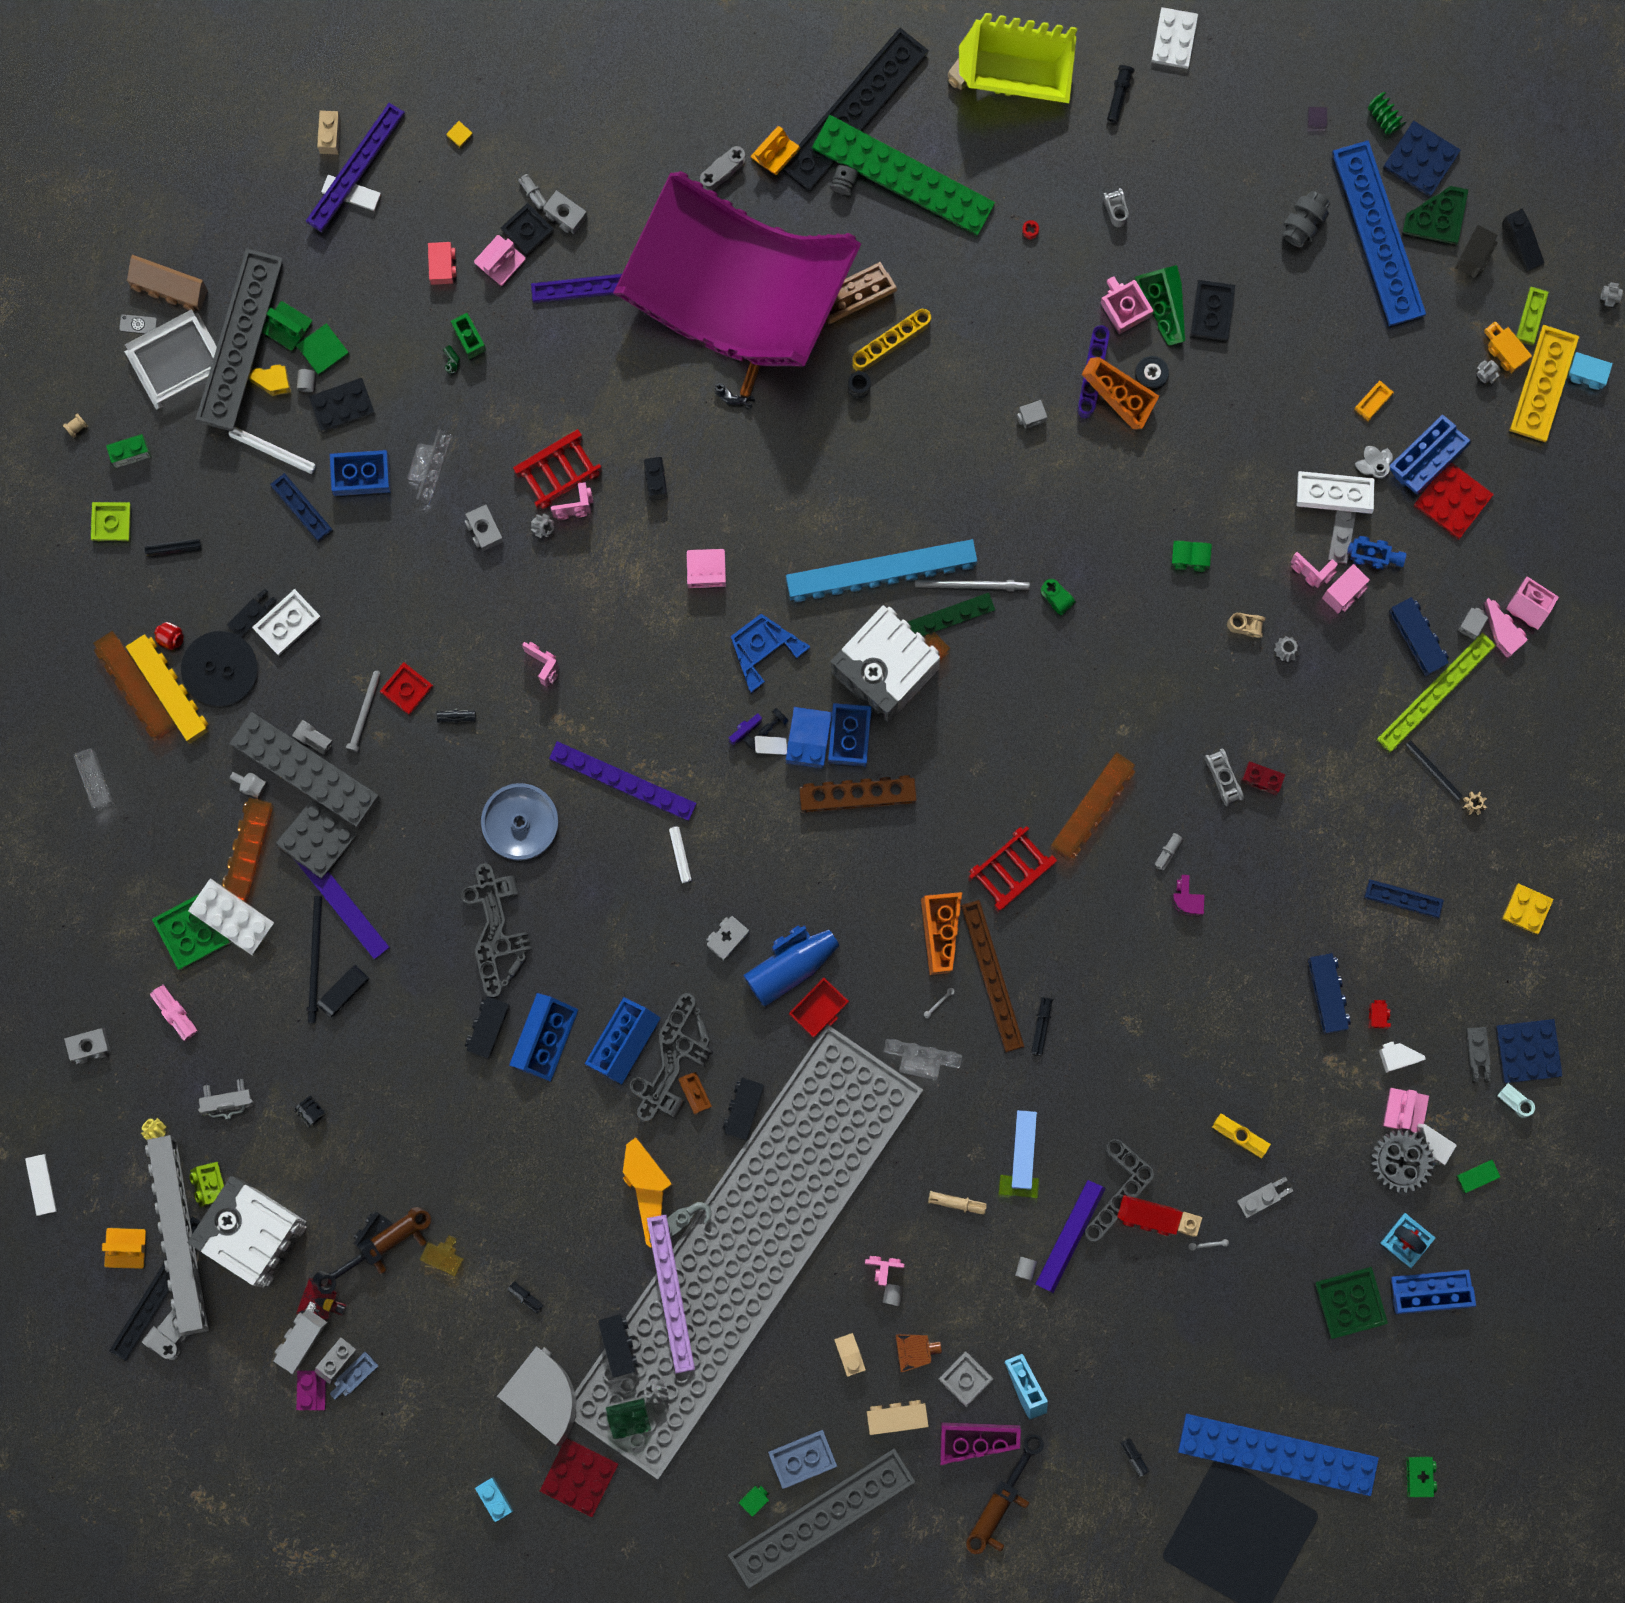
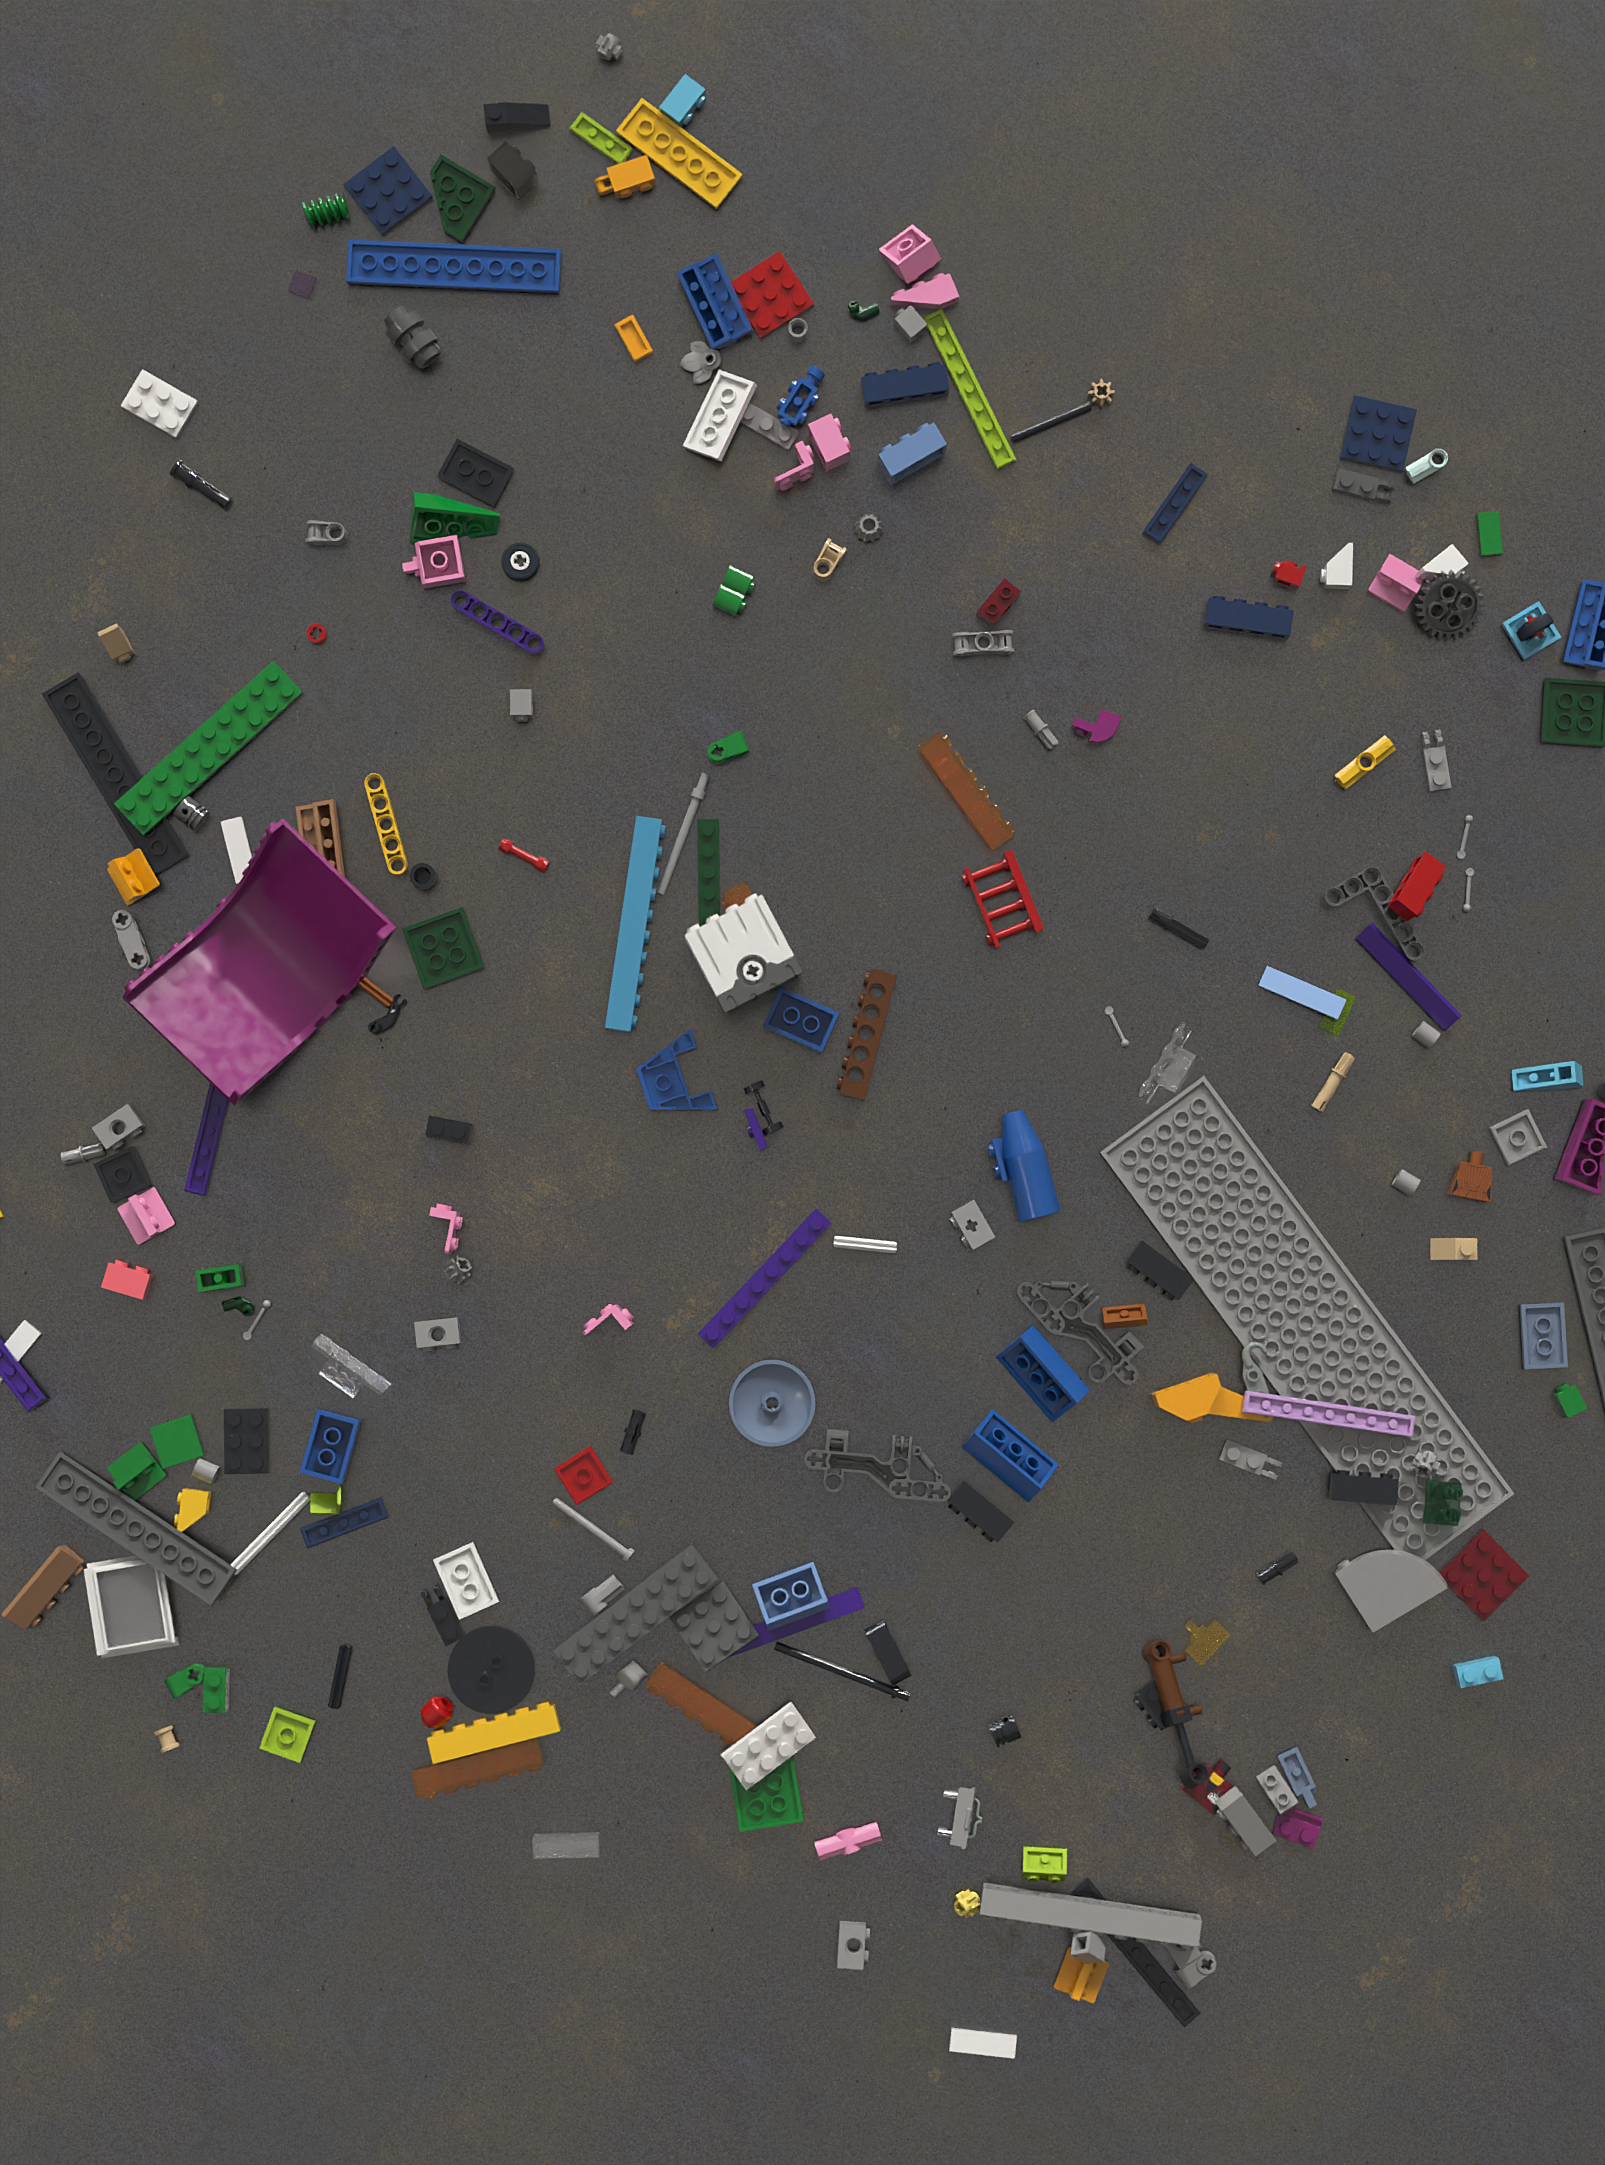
camera: 70 degrees left, 5 degrees up
light grey sticker [119,314,157,333] -> none
white piece [187,1176,307,1288] -> none
red fence [513,429,602,510] -> none
bright pink bracket [687,549,726,588] -> none
white sticker [755,736,787,755] -> none
blue slope [786,707,832,769] -> none
red container [789,978,849,1038] -> none
bright pink bracket [865,1256,905,1287] -> none
tan brick [867,1400,928,1435] -> none
orange wedge [921,892,962,975] -> none
neon yellow piece [959,13,1077,103] -> none
reddish brown tile [961,900,1024,1053] -> none
orange wedge [1081,357,1159,430] -> none
tan brick [1177,1212,1202,1237] -> none
light grey gear [1477,360,1500,384] -> none
yellow plate [1502,884,1553,935] -> none
none -> green piece [163,1663,206,1699]
none -> white tile [221,817,252,884]
none -> light grey hinge [243,1300,271,1340]
none -> lime bracket [310,1485,341,1515]
none -> dark green plate [402,907,485,990]
none -> red bar [498,838,550,873]
none -> medium blue brick [752,1562,830,1631]
none -> light grey beam [788,318,808,342]
none -> dark green arm [848,301,880,320]
none -> medium blue brick [878,422,947,485]
none -> light grey brick [1071,1932,1106,1964]
none -> light grey hinge [1218,1439,1282,1480]
none -> light grey hinge [1463,868,1474,912]

